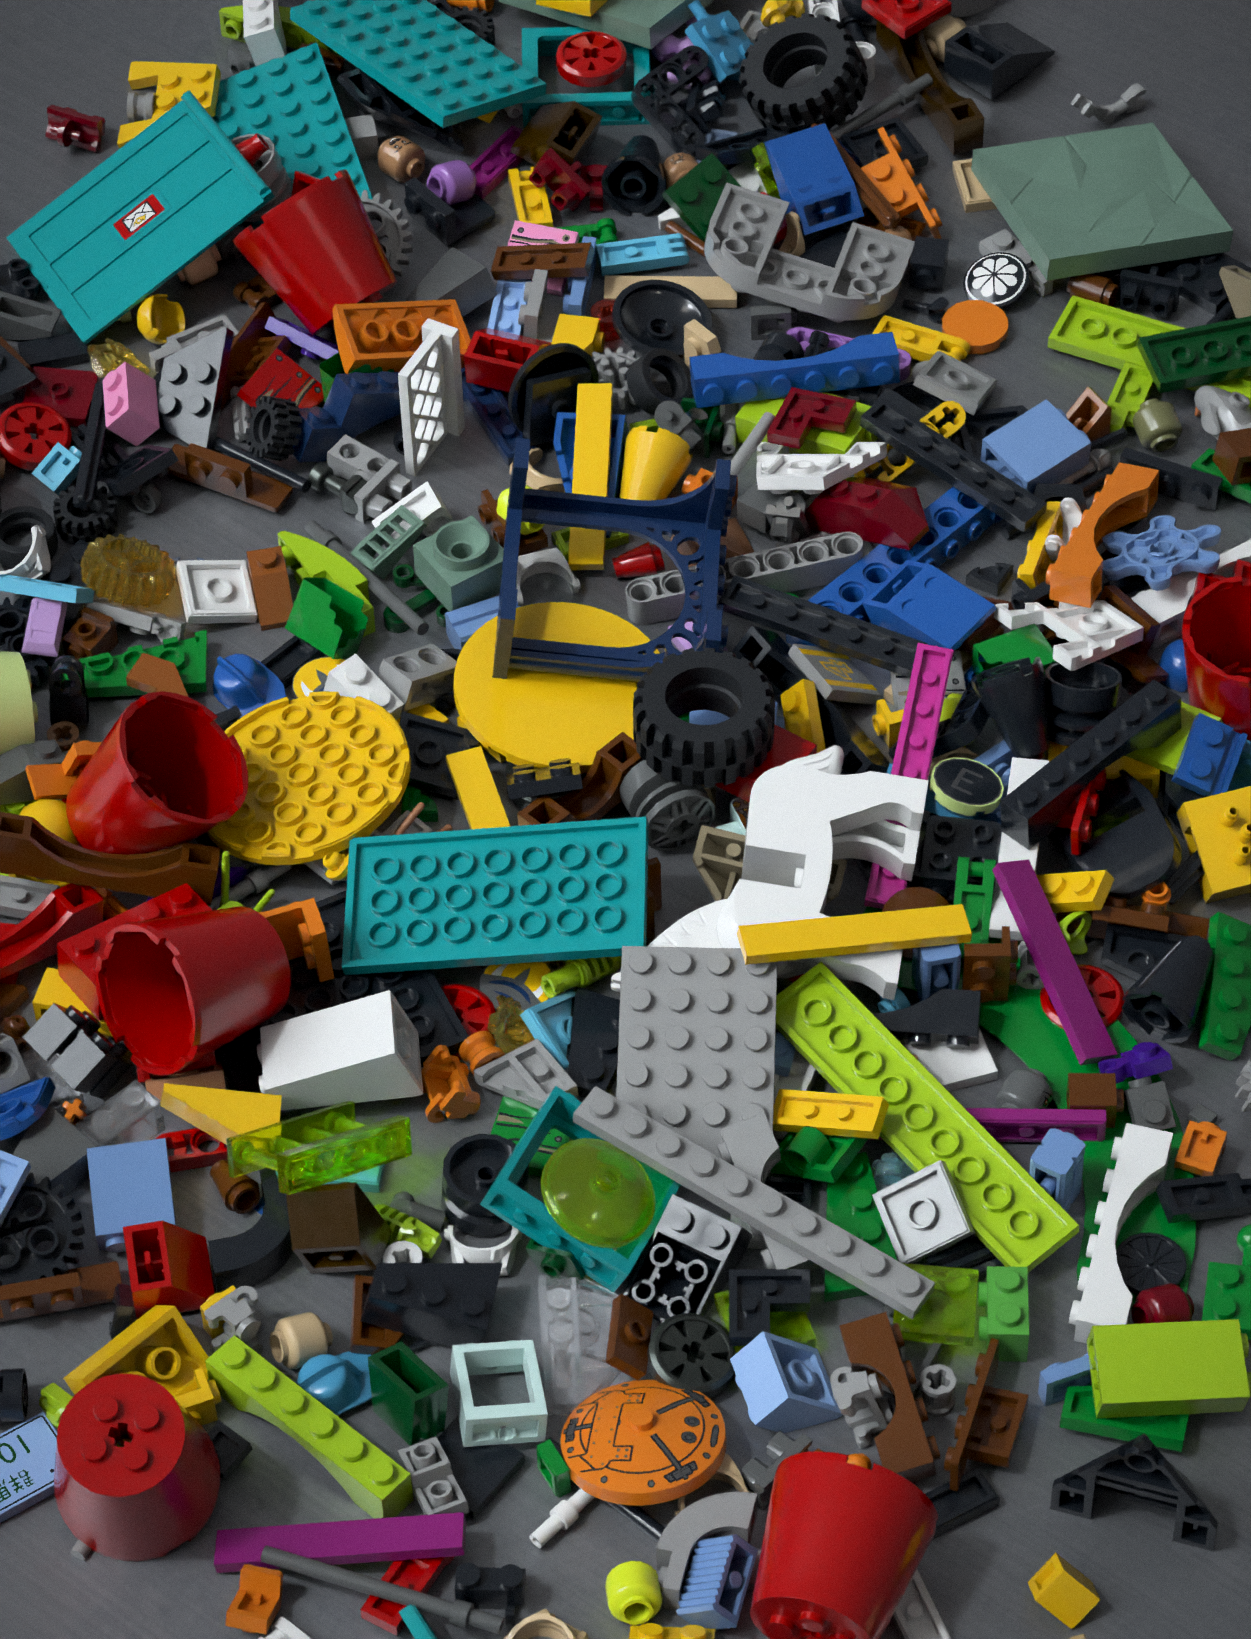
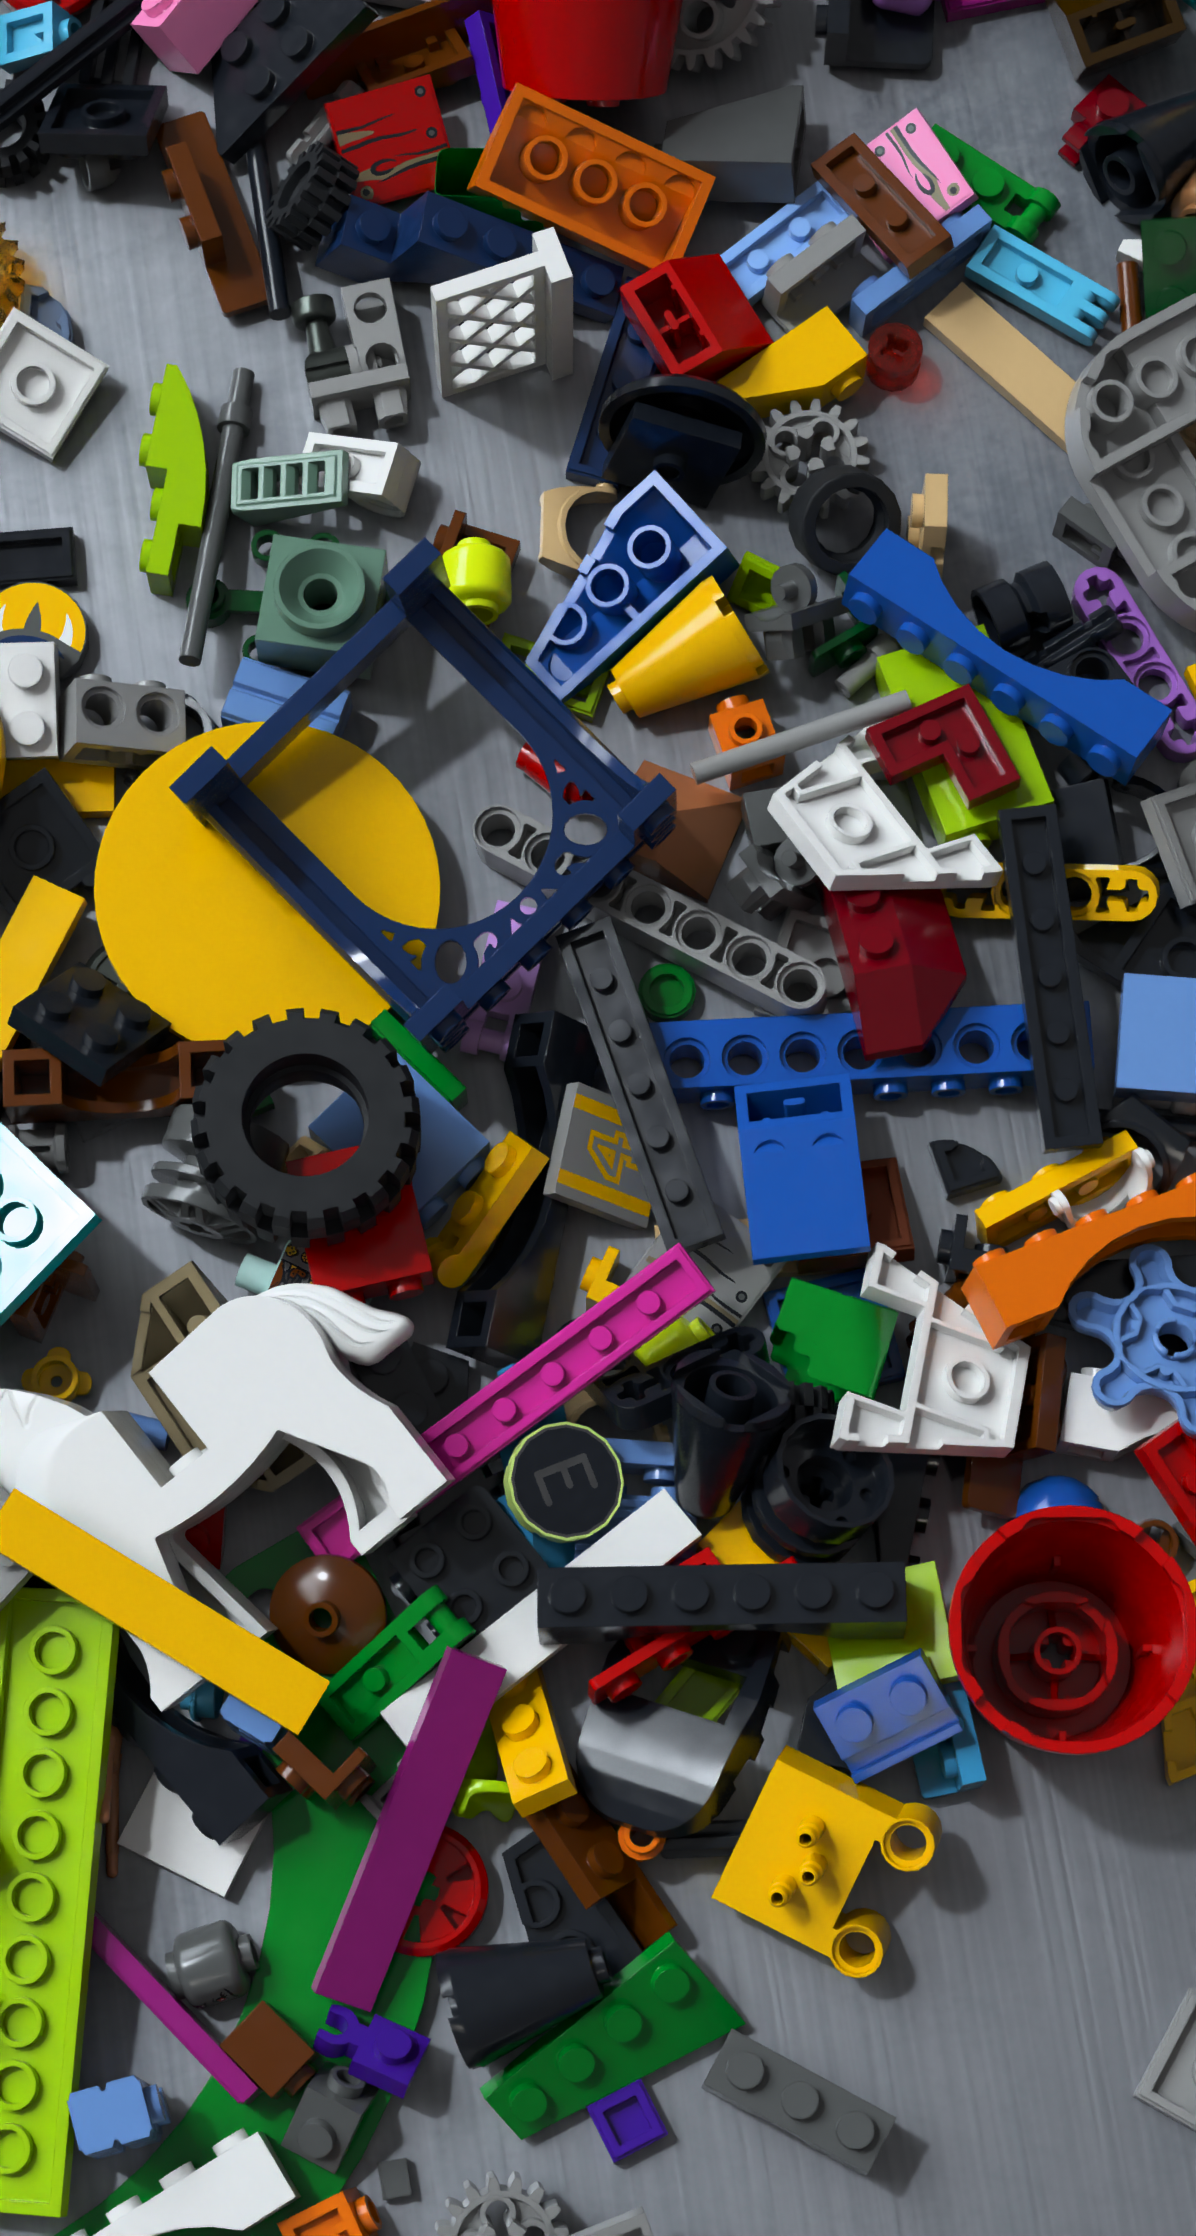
camera: 40 degrees right, 25 degrees up
dark orange slope [246,546,293,631] -> none
green piece [285,577,368,659] -> none
yellow plate [508,166,553,227] -> none
white helmet [516,547,581,606] -> none
dark red hips [529,148,592,211] -> none
yellow tile [568,383,613,570] -> none
black dish [612,280,712,359] -> none

